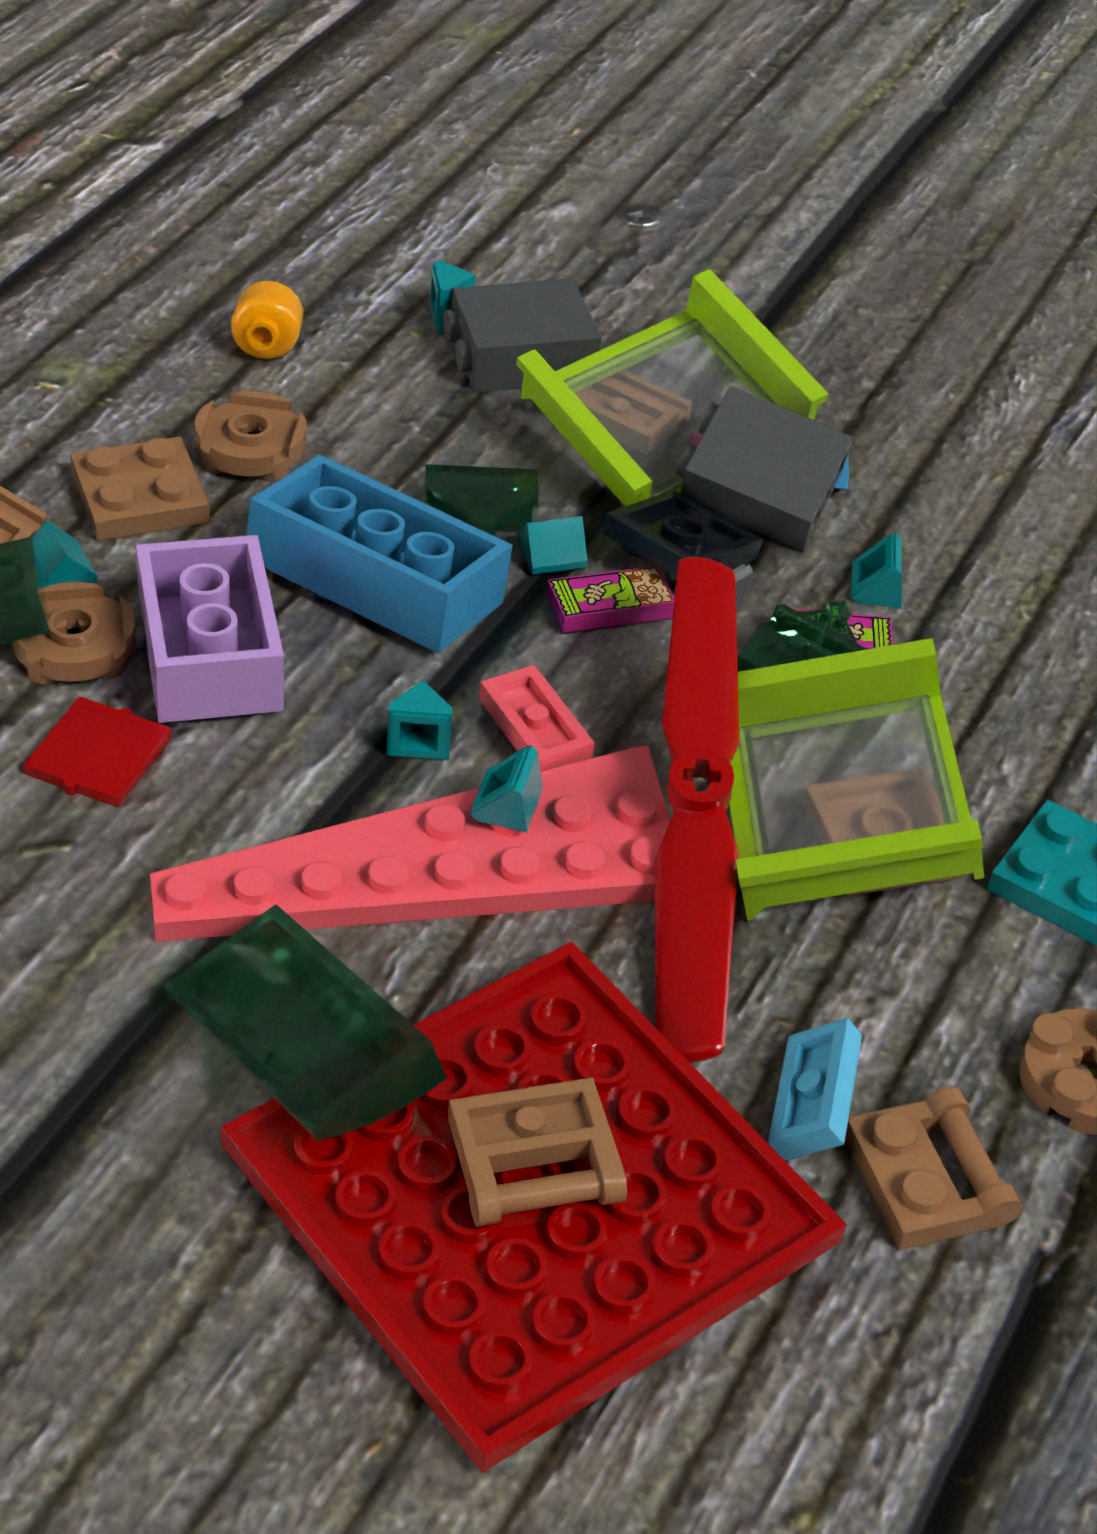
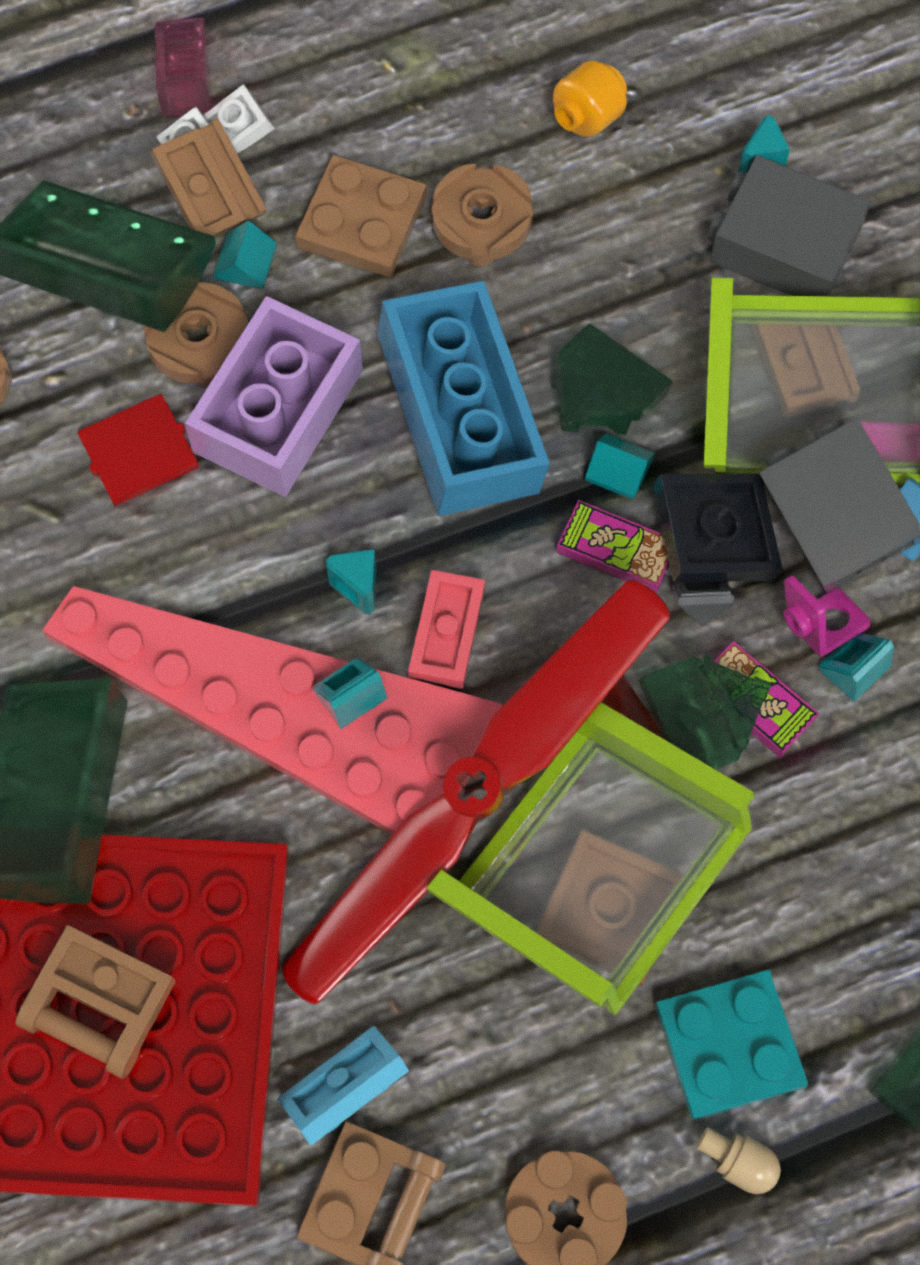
camera: 45 degrees right, 25 degrees up
none -> dark pink bracket [783,575,870,658]

